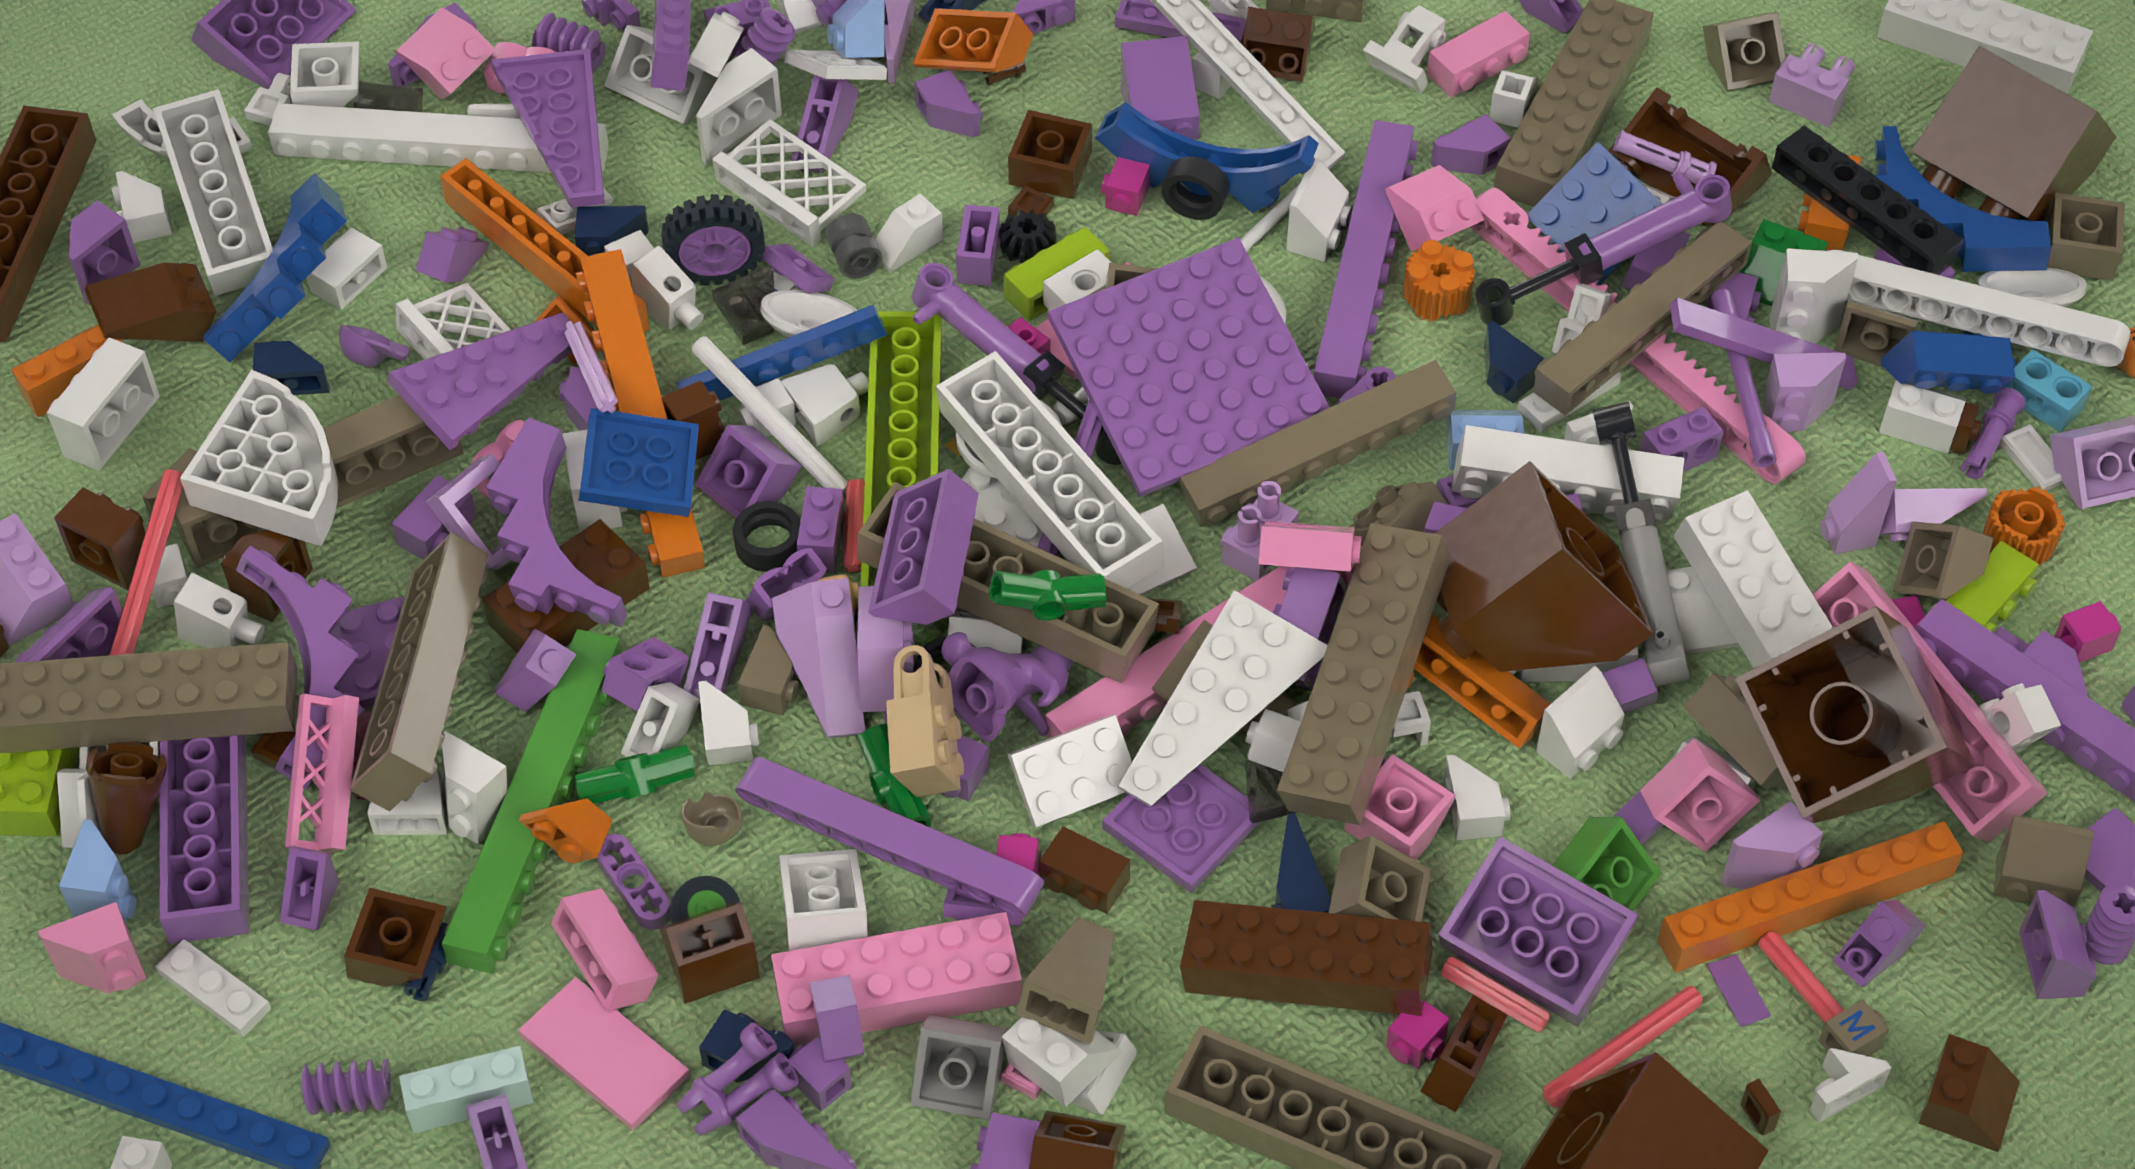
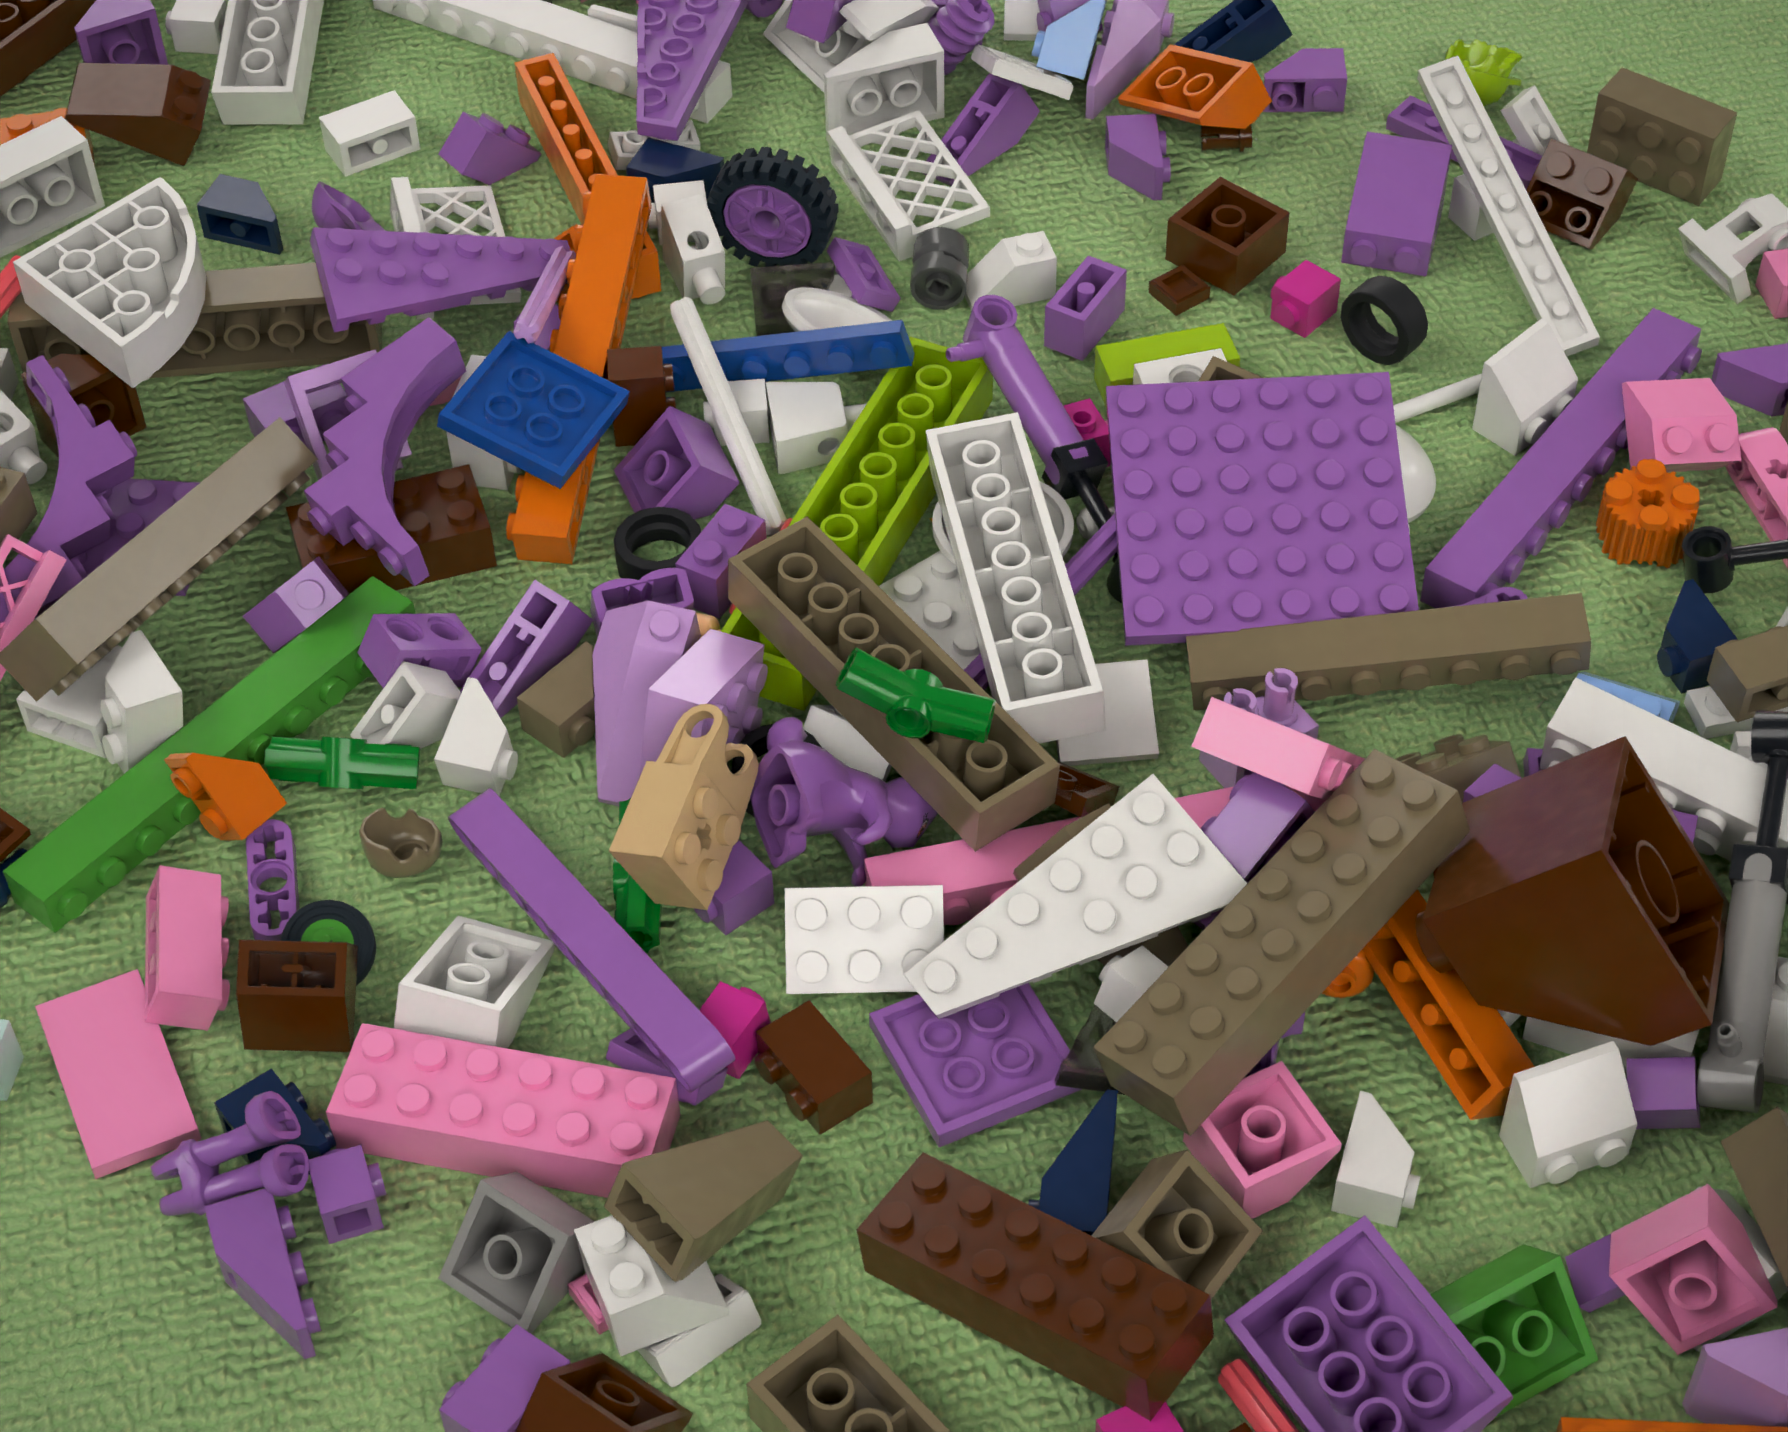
camera: 25 degrees right, 5 degrees down
blue arch [203,173,347,362] -> none
medium lavender slope [810,975,865,1062] -> none
medium lavender slope [868,469,979,625] -> none
black gear [999,208,1056,264] -> none
blue arch [1095,102,1319,213] -> none
white panel [1392,691,1431,746] -> none

